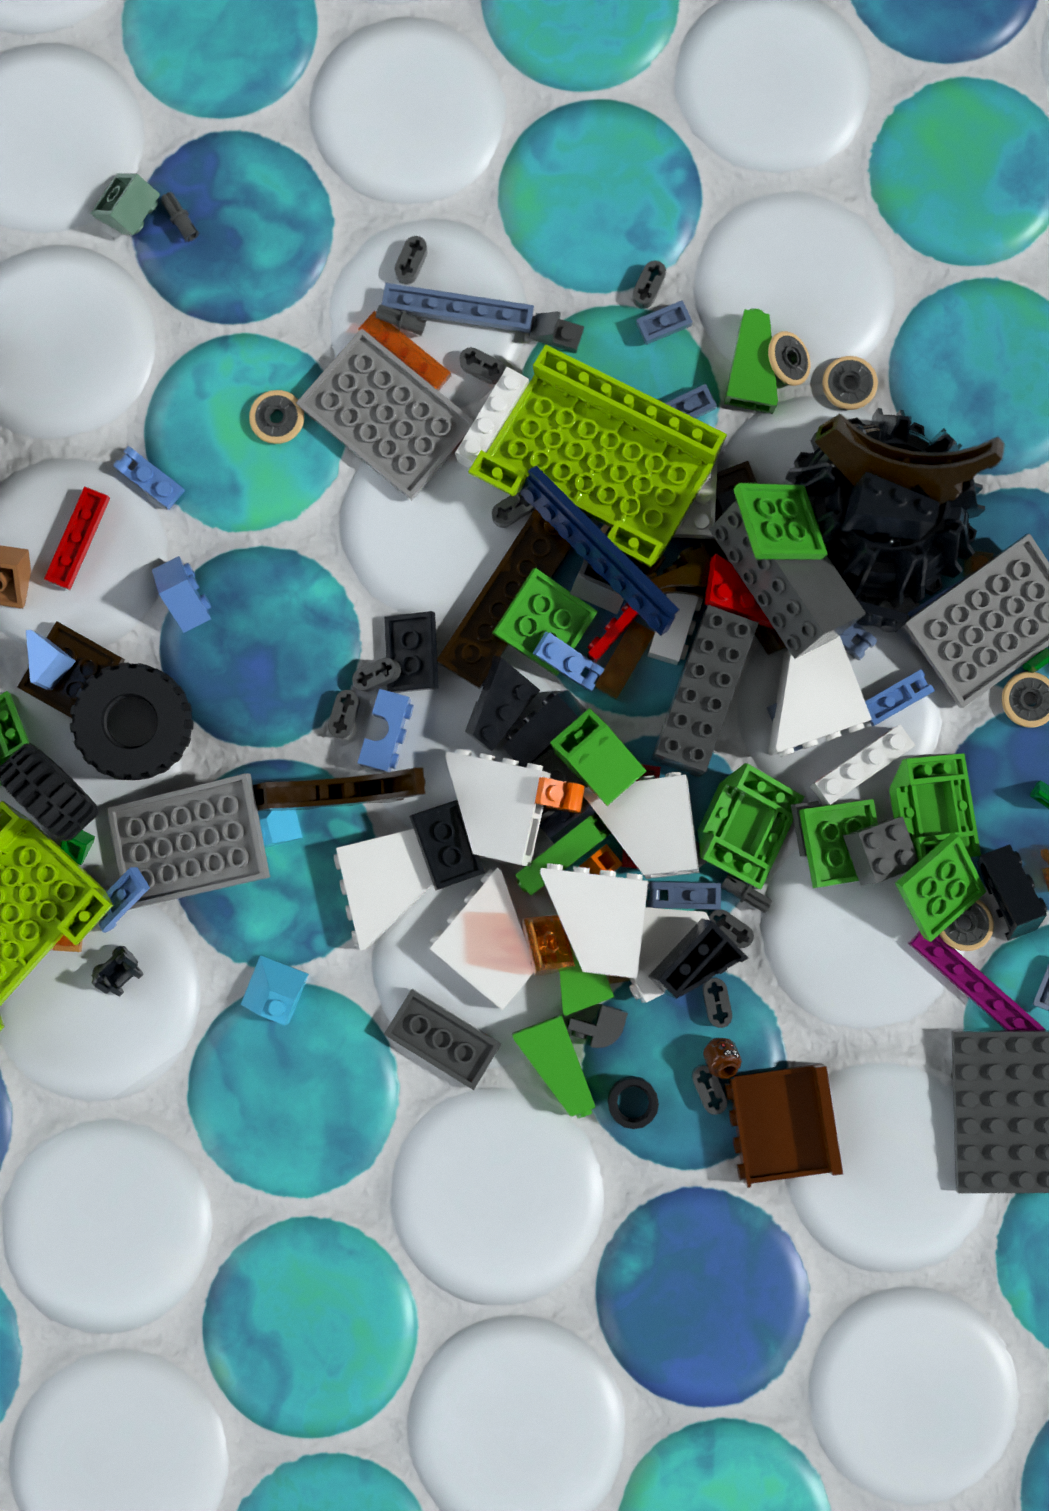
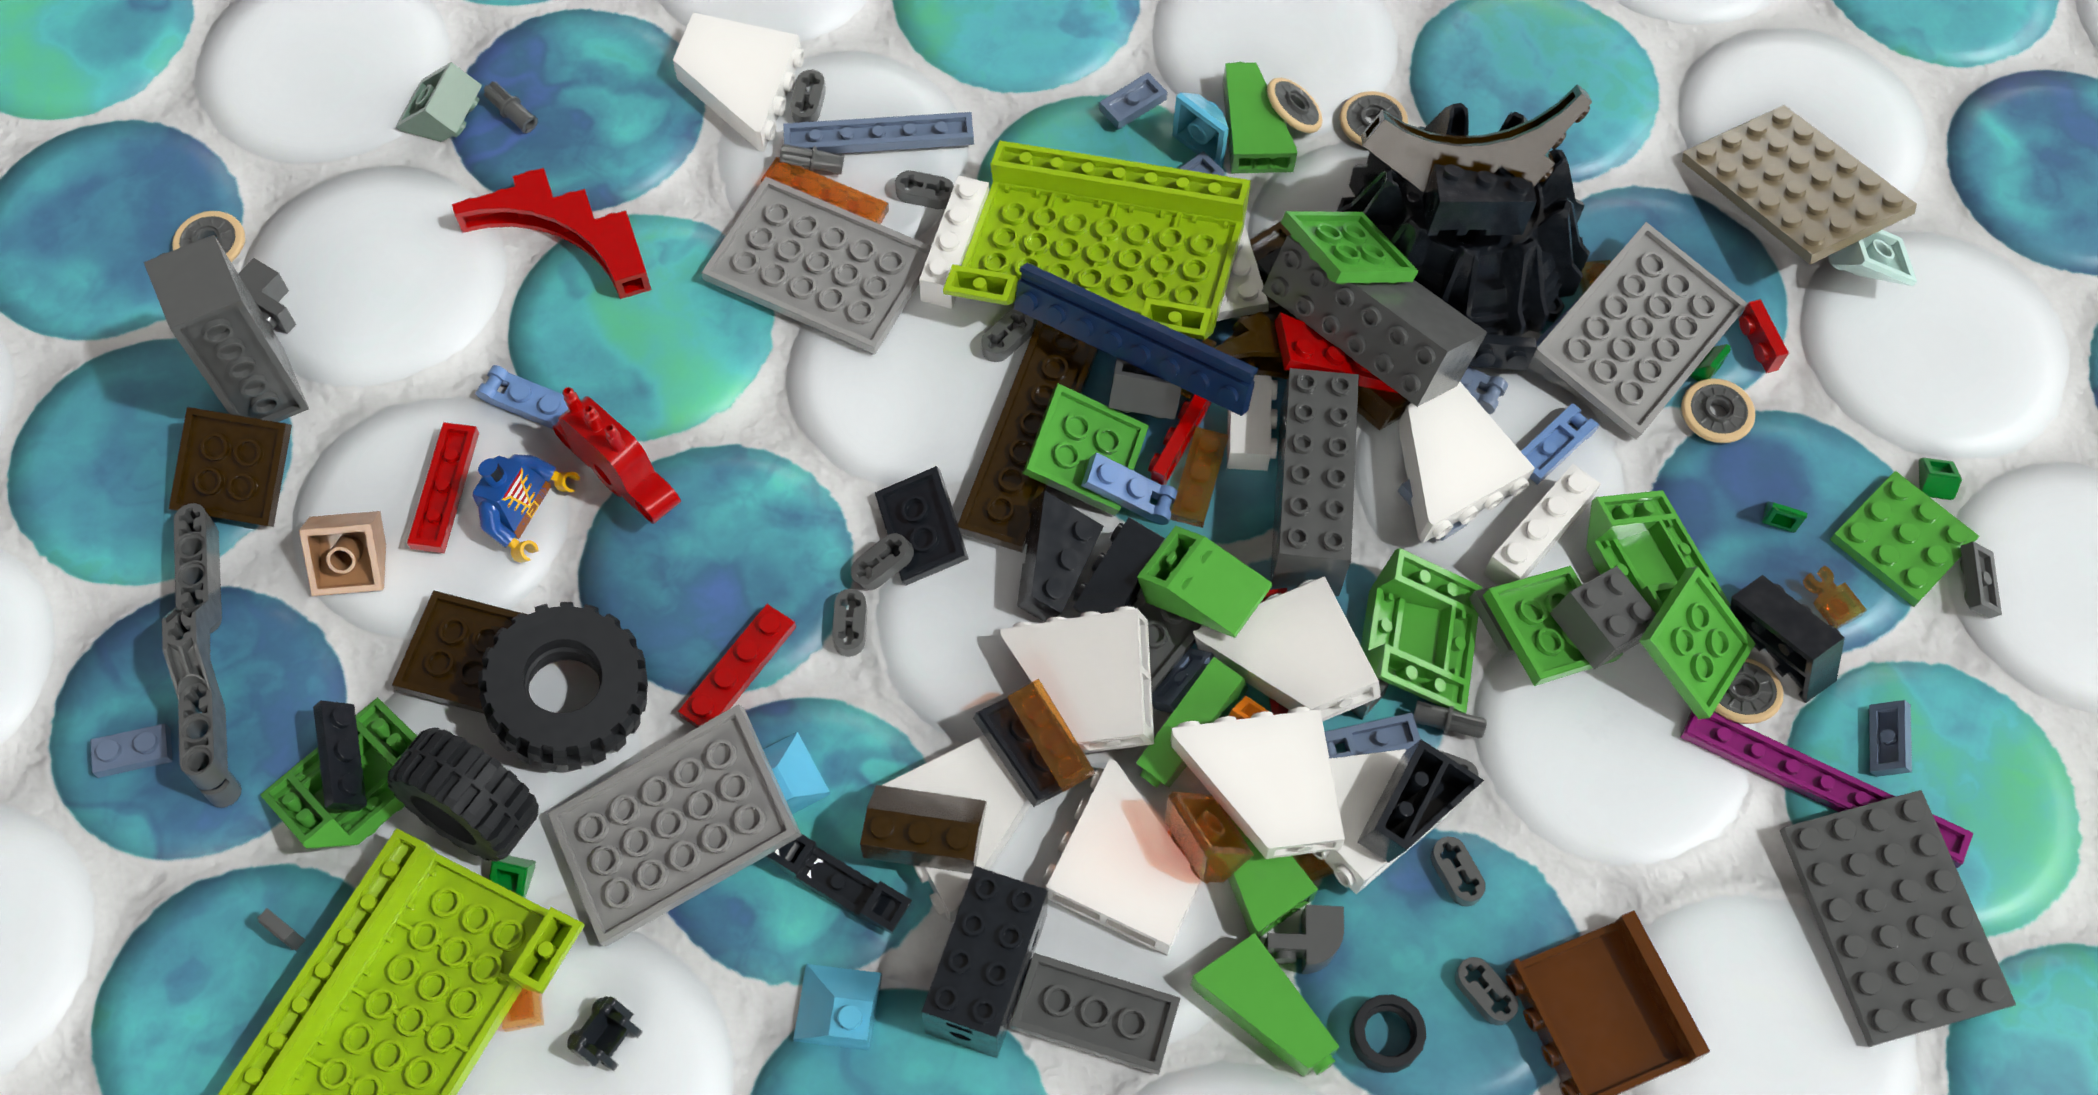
camera: 20 degrees left, 20 degrees down
light blue slope [26,630,76,690] -> none
medium blue plate [99,867,150,933] -> none
medium blue brick [152,556,212,633] -> none
wheel [249,390,304,444] -> none
dark brown arch [253,768,426,811] -> none
medium blue arch [358,689,414,773] -> none
dark grey slope [529,311,584,353] -> none
orange brick [535,777,585,813] -> none
dark grey beam [632,260,666,309] -> none
reddish brown head [703,1038,742,1079] -> none
none -> red arch [452,168,652,299]
none -> blue torso [472,454,580,563]
none -> red piece [552,387,681,524]
none -> white slope [673,13,805,152]
none -> red plate [678,604,796,728]
none -> black slope [765,834,912,933]
none -> dark brown slope [860,785,987,874]
none -> black piece [921,866,1048,1058]
none -> clear orange plate [1007,678,1095,792]
none -> medium azure slope [1172,92,1229,168]

